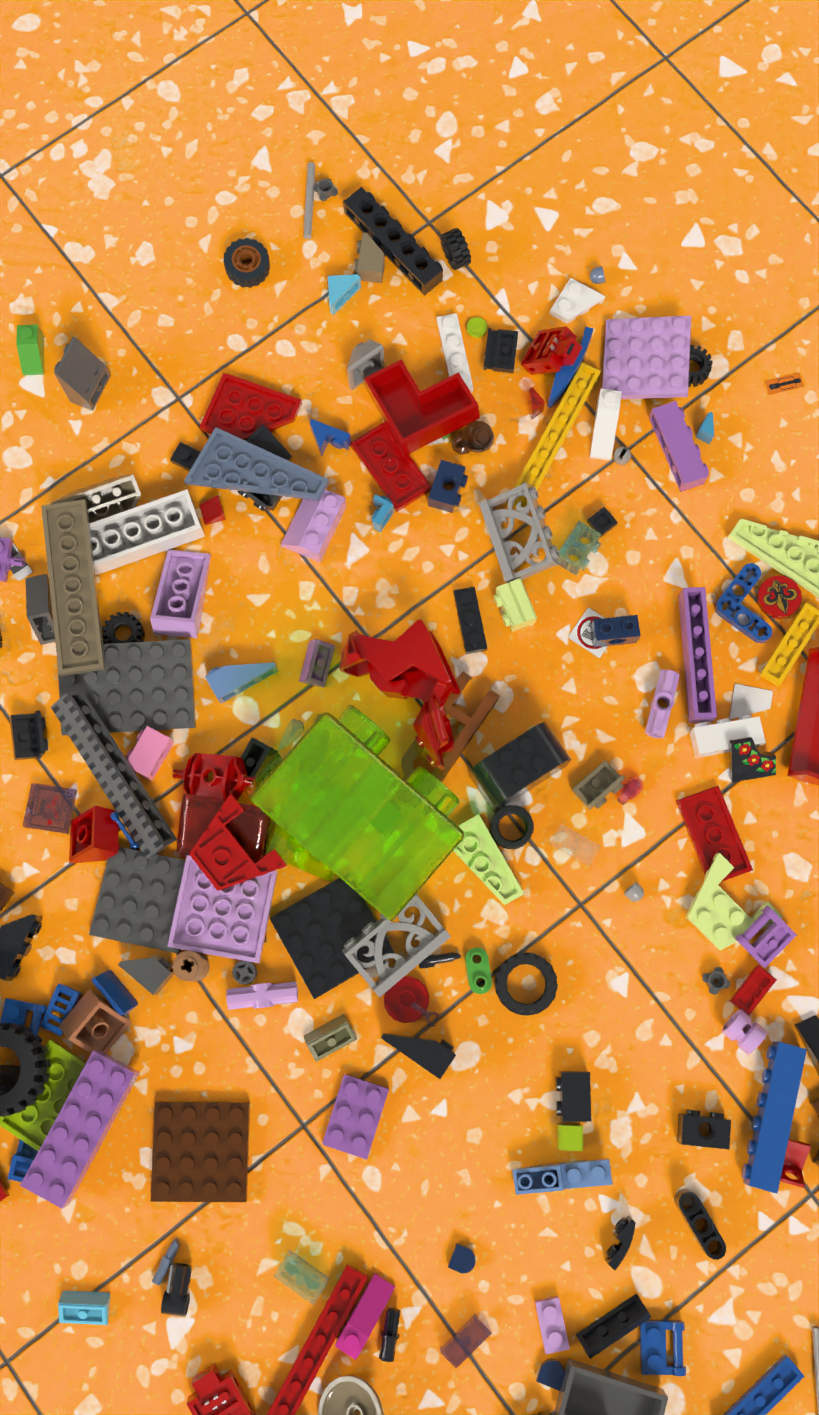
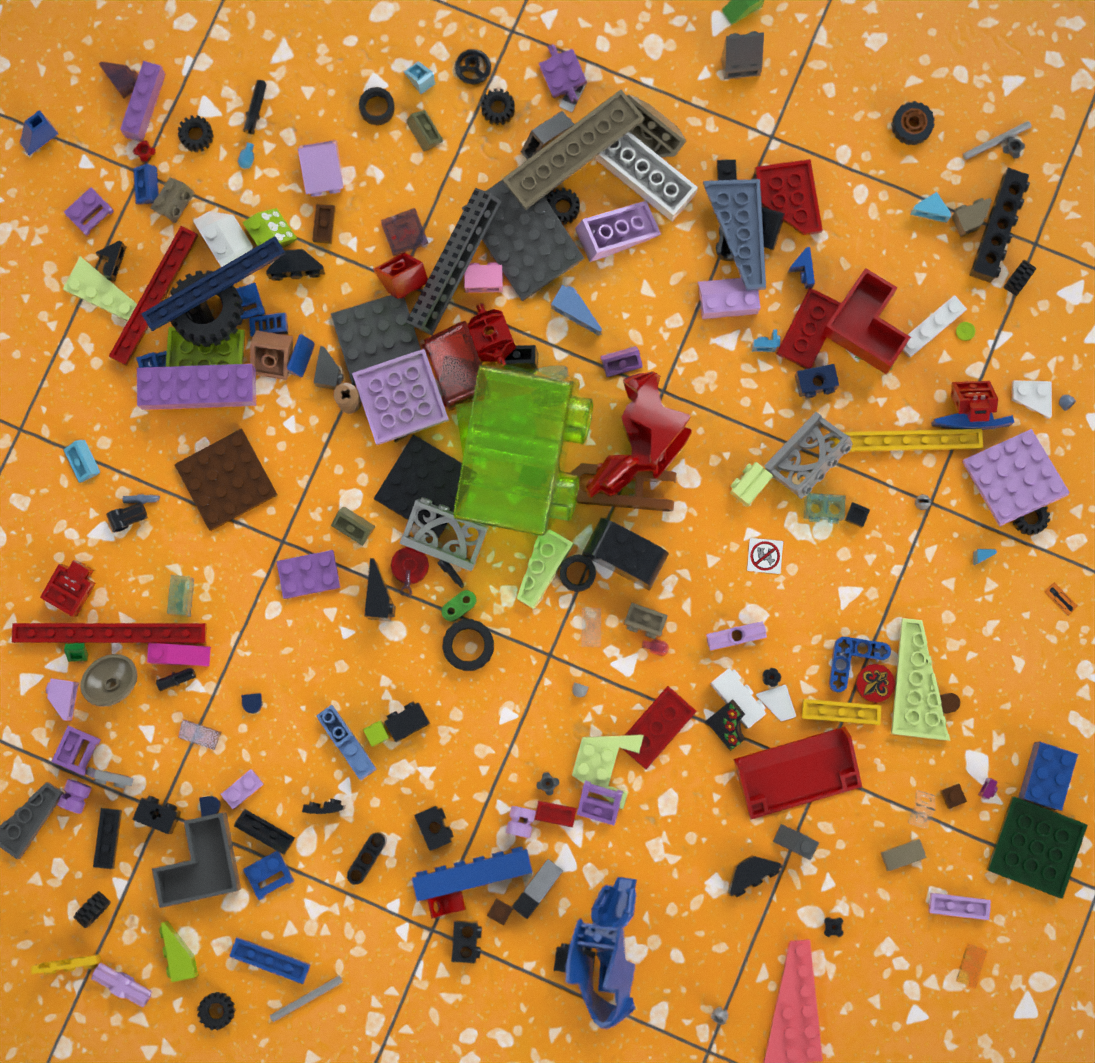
camera: 60 degrees right, 5 degrees up
black bracket [9,710,48,760] -> none
blue hinge [111,811,139,850] -> none
red wing [189,794,287,891] -> none
red slope [199,496,226,526] -> none
lavender piece [226,982,298,1010] -> none
dark grey wheel [232,961,258,984] -> none
light grey slope [347,339,385,391] -> none
reddish brown hair [452,421,494,455] -> none
black plate [453,587,488,654] -> none
black plate [483,328,518,373] -> none
clear red slope [528,387,545,420] -> none
white slope [590,389,622,461] -> none
dark blue brick [590,615,641,648] -> none
medium lavender brick [649,401,709,492] -> none
medium lavender brick [678,587,717,723] -> none
none -> black plate [762,668,781,687]

